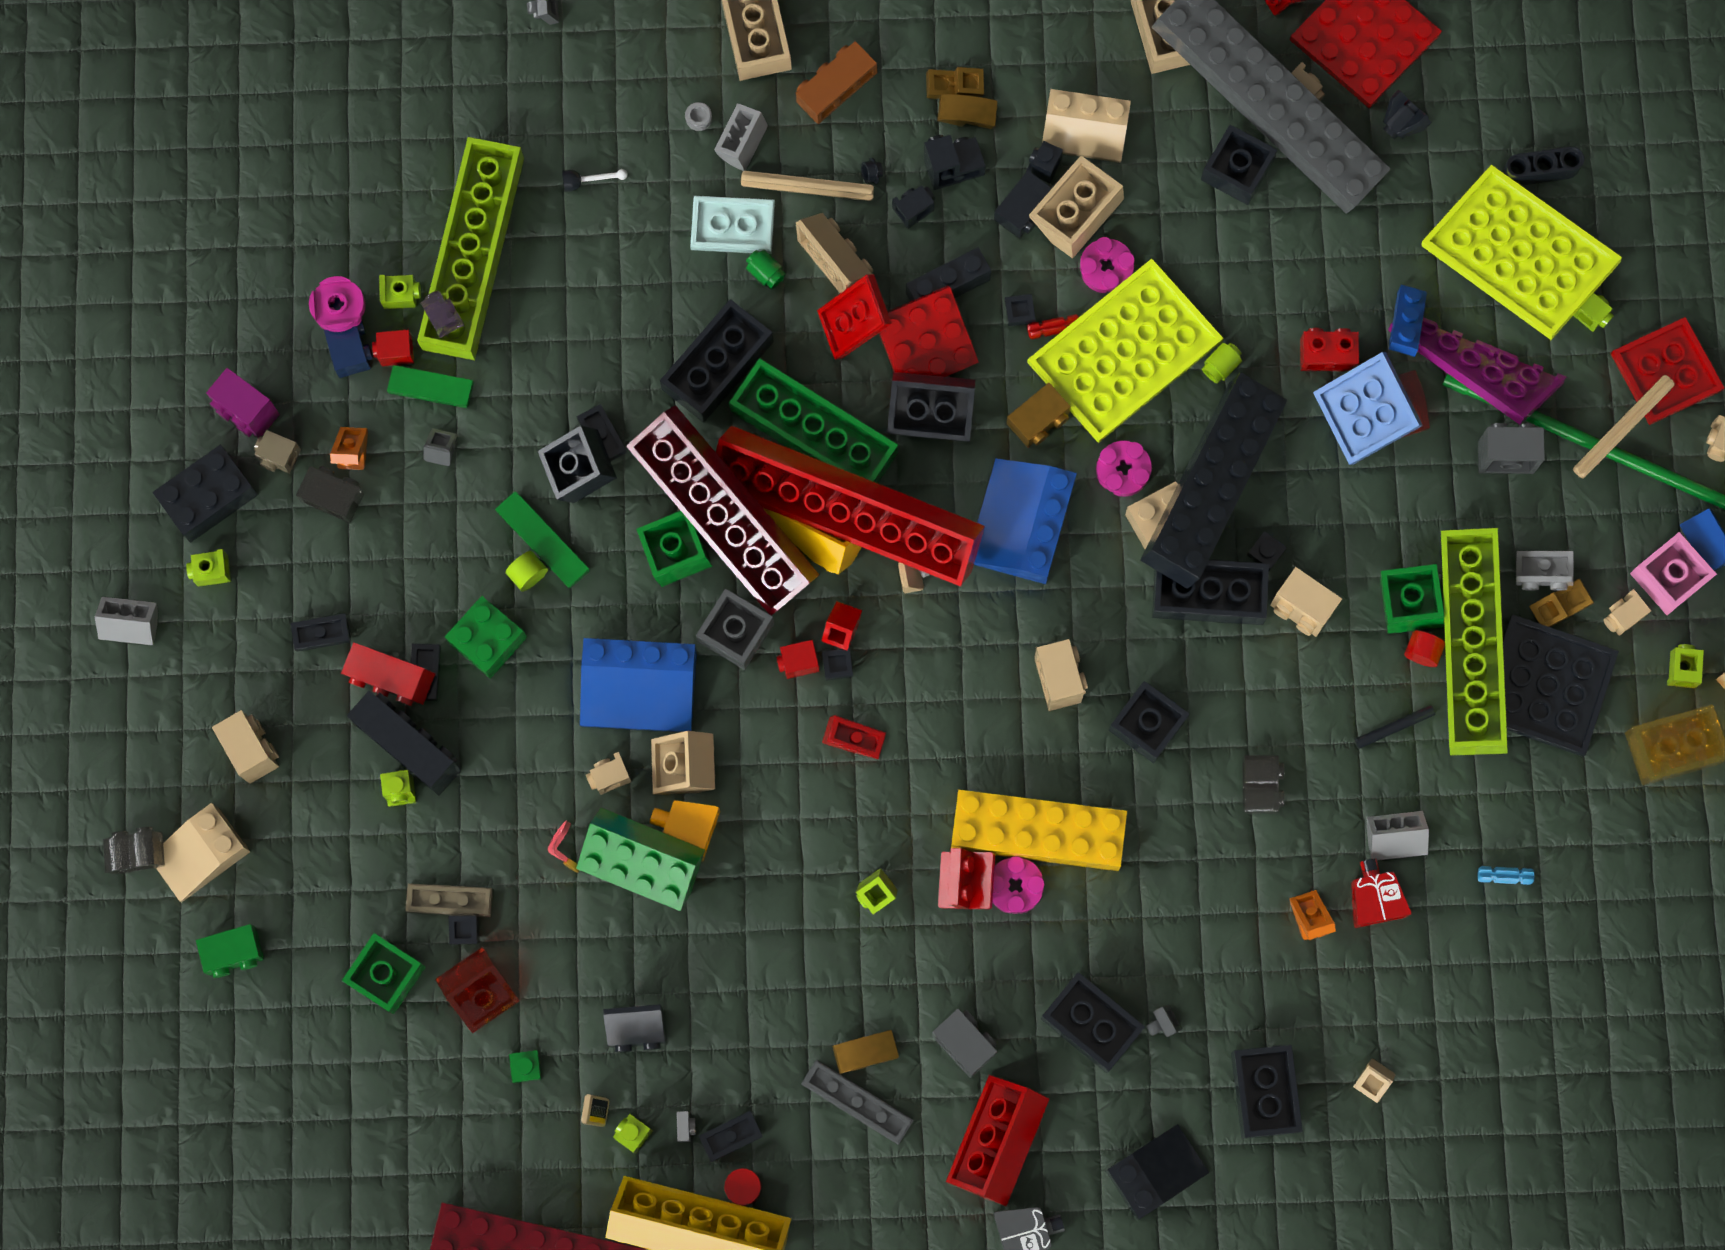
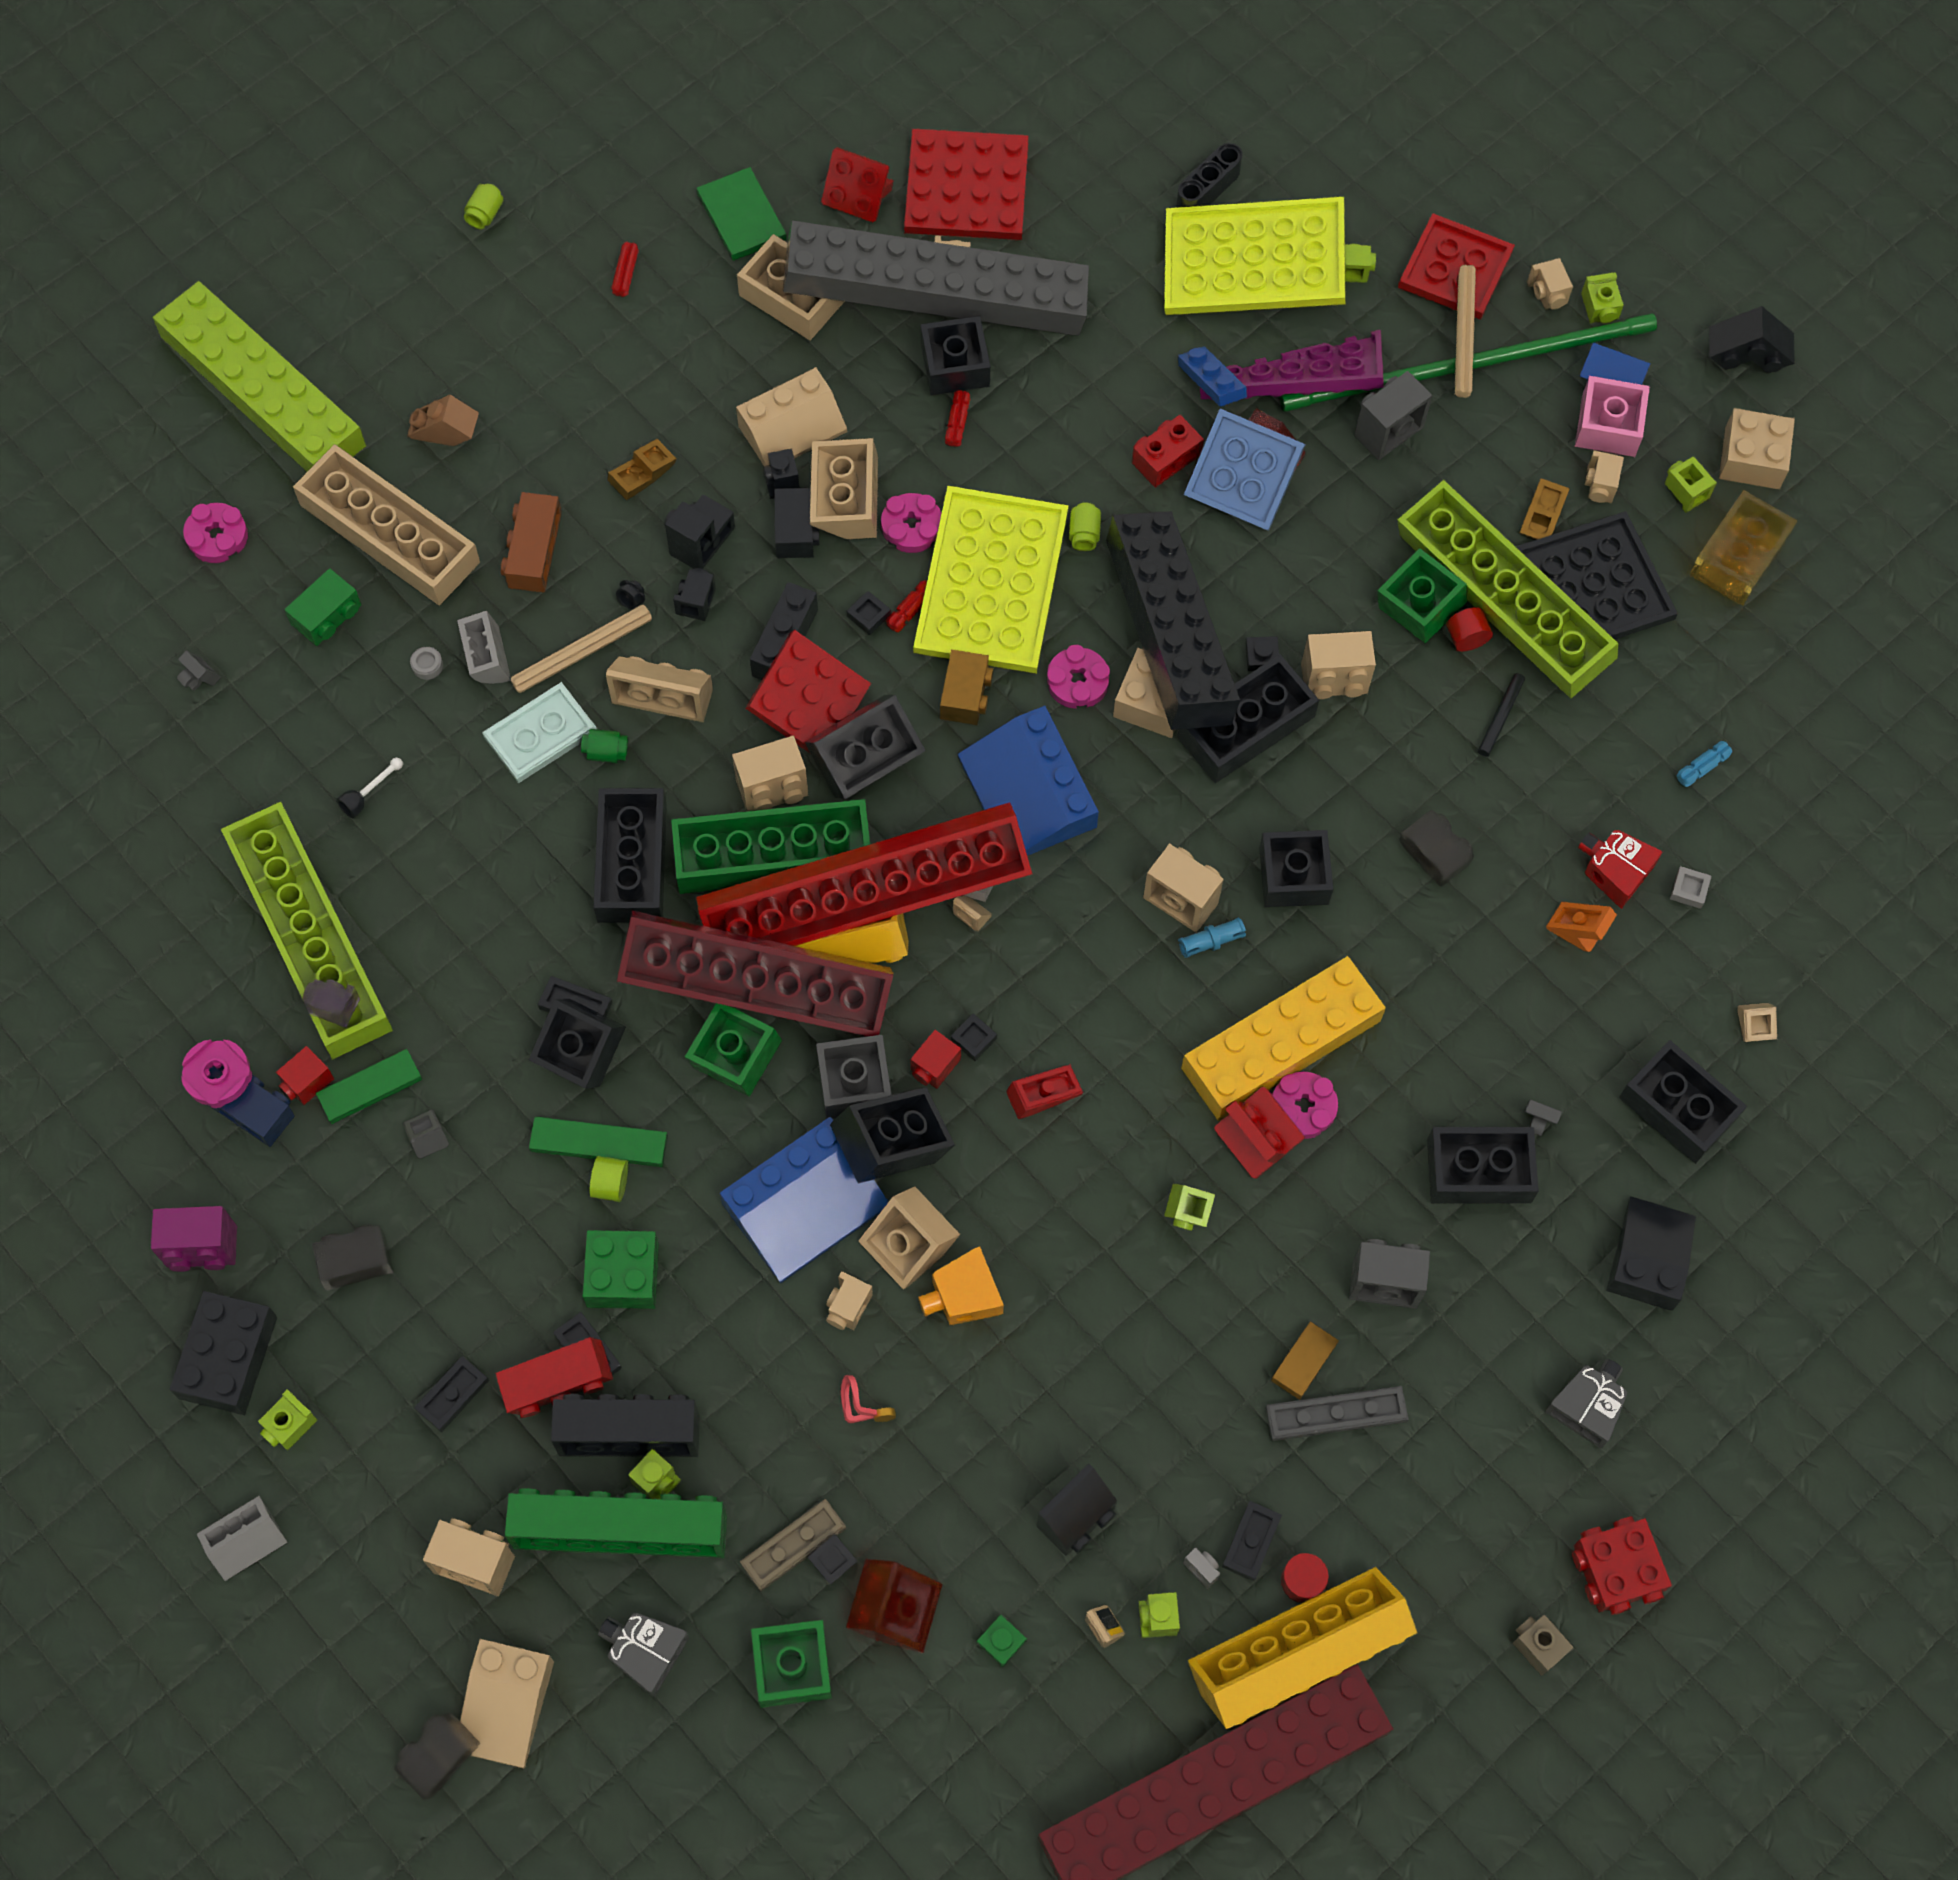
camera: 45 degrees left, 10 degrees down
green brick [196,924,264,978] -> none
dark tan brick [254,430,301,474] -> none
orange slope [330,427,368,470] -> none
lime brick [379,275,421,309] -> none
brick [576,808,705,911] -> none
red tile [817,274,892,360] -> none
red brick [822,601,862,651] -> none
pearl gold slope [938,94,997,129] -> none
red slope [946,1075,1049,1206] -> none
light grey brick [1367,811,1429,860] -> none
black brick [1383,90,1432,140] -> none
light grey bracket [1516,551,1573,590] -> none
none -> green brick [284,568,362,646]
none -> green brick [505,1488,727,1558]
none -> dark grey torso [598,1612,690,1698]
none -> tan brick [732,735,808,811]
none -> black brick [830,1087,955,1184]
none -> red axle [945,390,970,447]
none -> dark azure pin [1178,917,1246,958]
none -> light grey plate [1670,866,1711,909]

